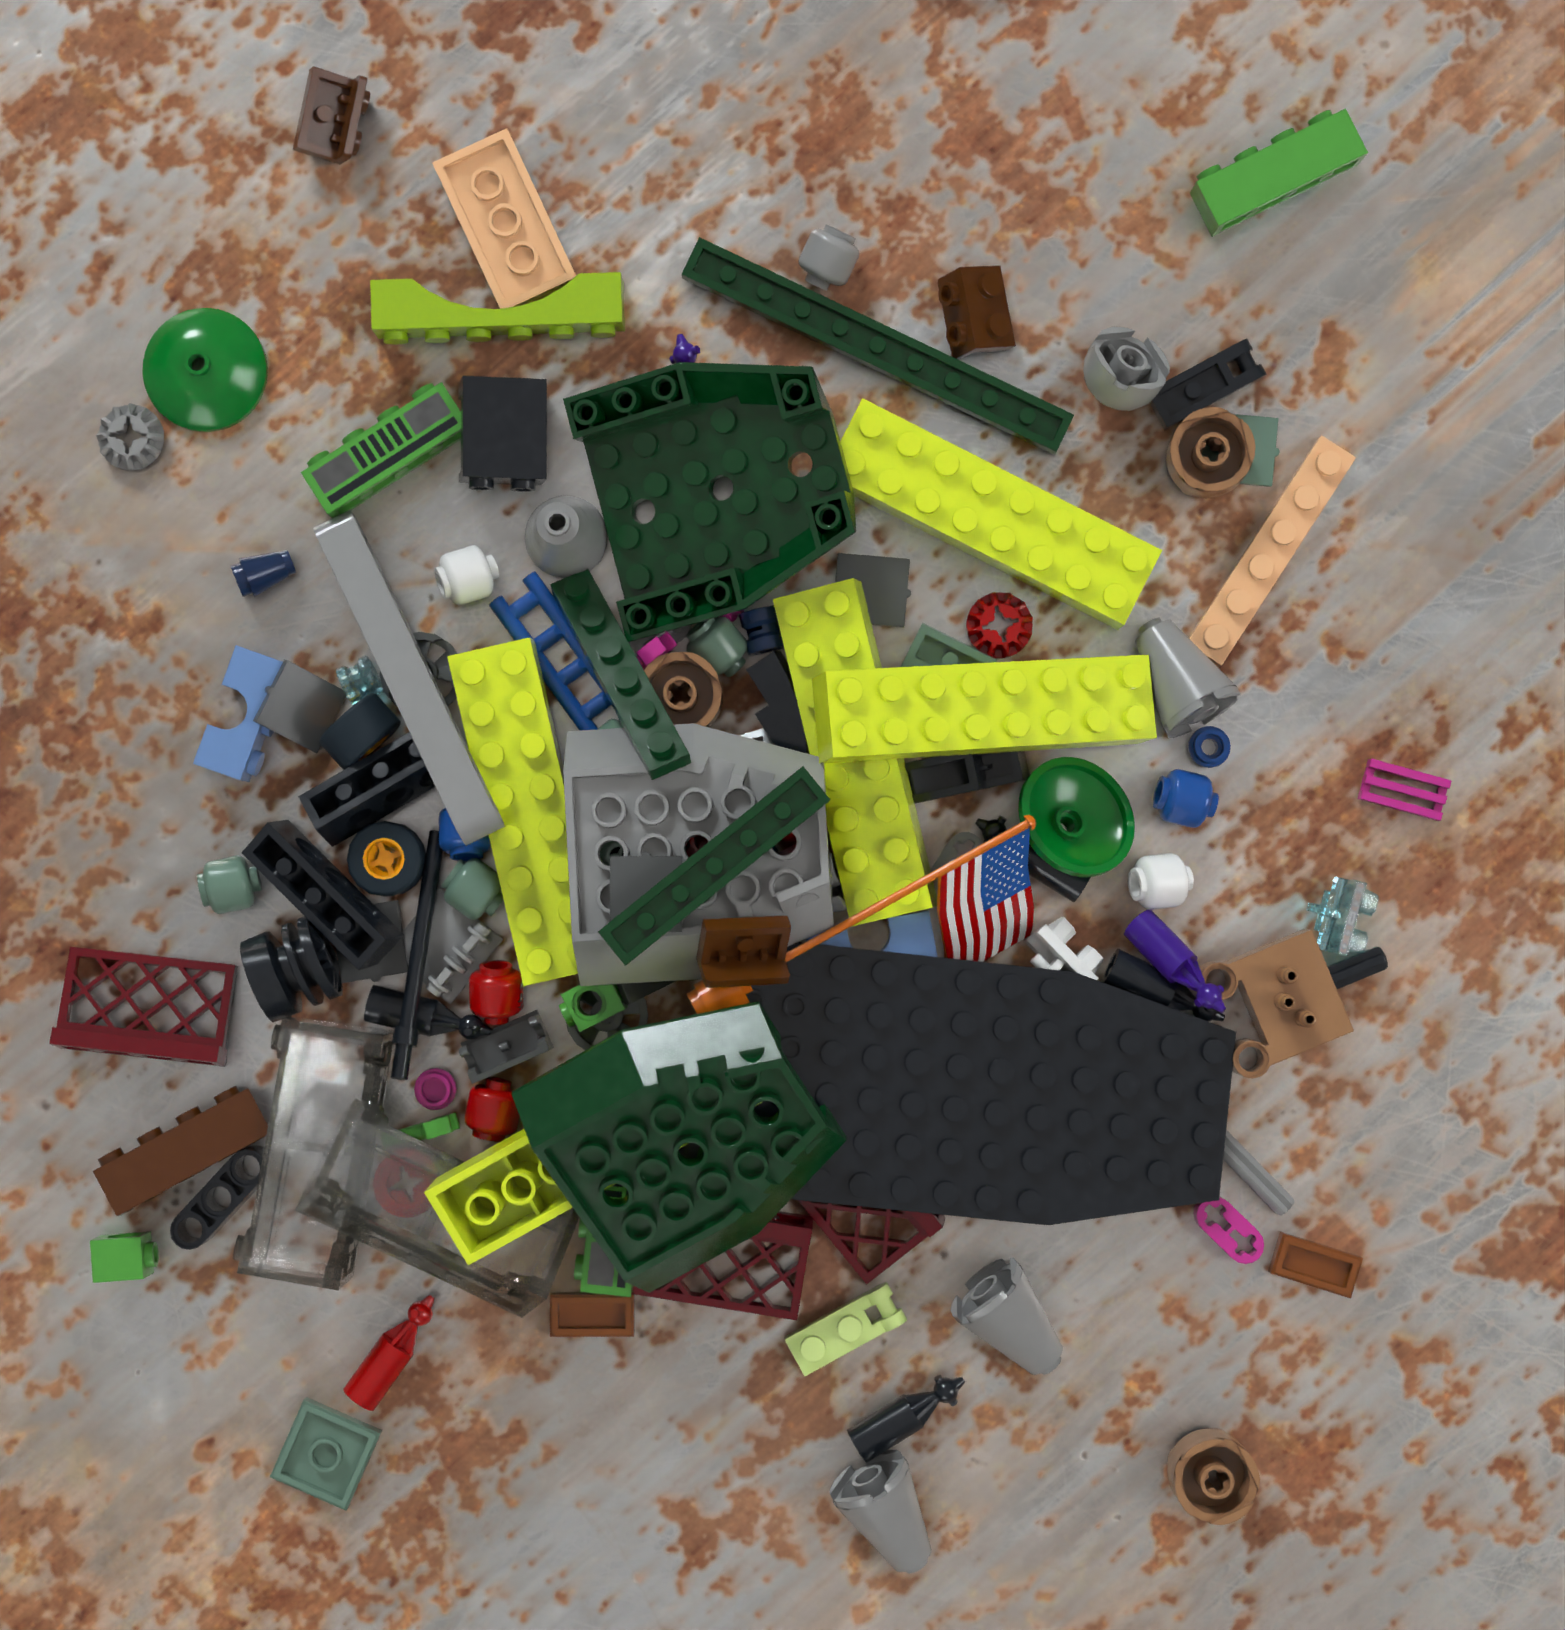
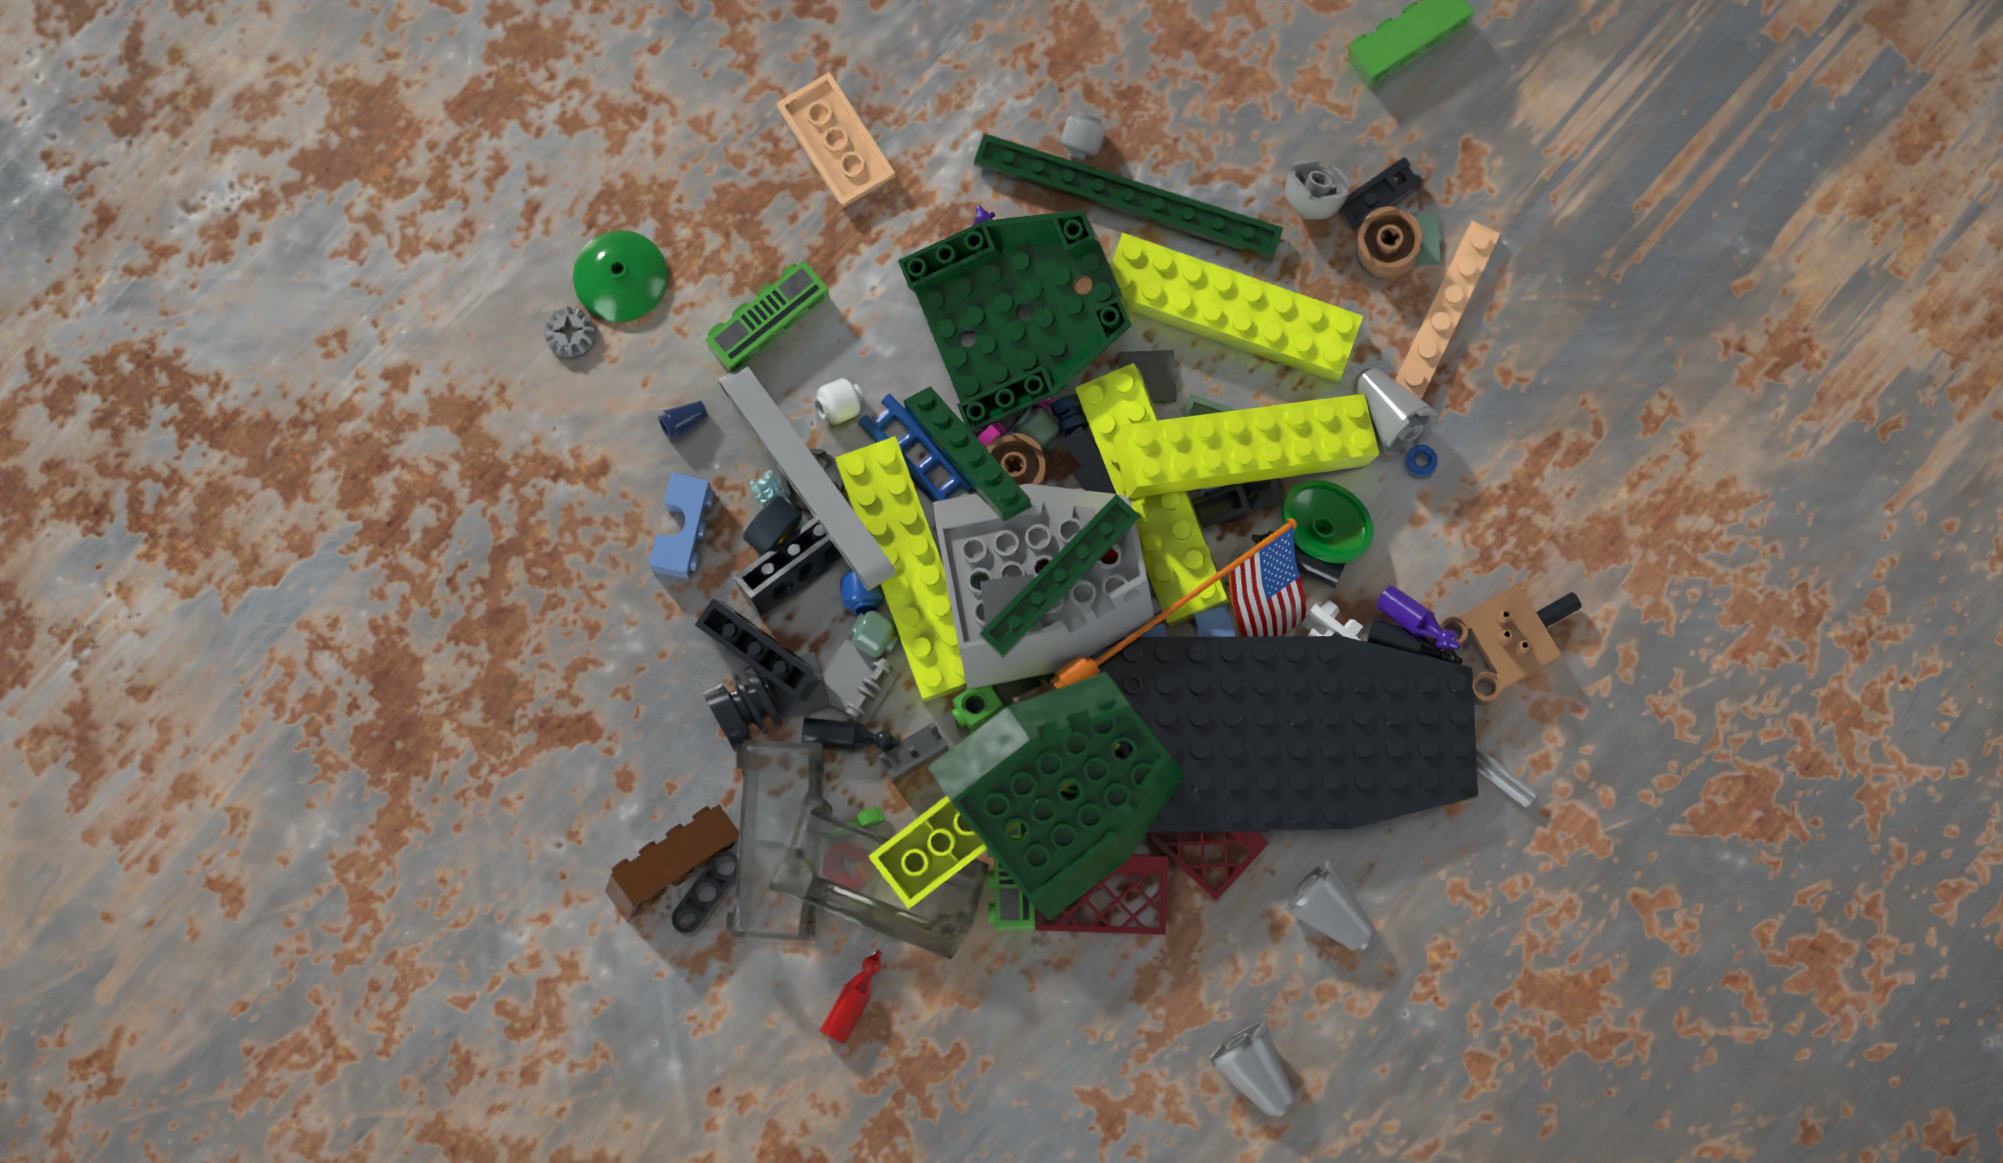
camera: 10 degrees left, 10 degrees down
dark red fence [49,947,238,1067] -> none
bright green brick [90,1231,159,1283] -> none
sand green head [197,855,262,914] -> none
dark grey piece [253,659,348,753] -> none
sand green tile [270,1397,383,1511] -> none
reddish brown bracket [293,66,370,165] -> none
black wheel [347,821,426,897] -> none
lime arch [370,272,625,345] -> none
black bar [391,830,443,1080] -> none
dark pink plate [414,1068,457,1110] -> none
black panel [458,376,547,492] -> none
red head [464,1077,520,1142] -> none
red head [469,960,524,1025] -> none
light grey cone [525,496,607,578] -> none
dark orange tile [550,1292,635,1337] -> none
reddish brown bracket [696,916,791,988] -> none
yellowish green plate [785,1282,907,1376] -> none
black wheel [847,1375,965,1463] -> none
reddish brown bracket [938,266,1016,359] -> none
red gear [966,592,1033,658] -> none
white head [1128,853,1194,910] -> none
blue head [1153,769,1219,828] -> none
medium nougat brick [1167,1428,1260,1525] -> none
dark pink beam [1193,1197,1264,1264] -> none
dark orange tile [1268,1231,1363,1299] -> none
clear light blue hips [1306,877,1379,956] -> none
dark pink tile [1357,758,1452,821] -> none

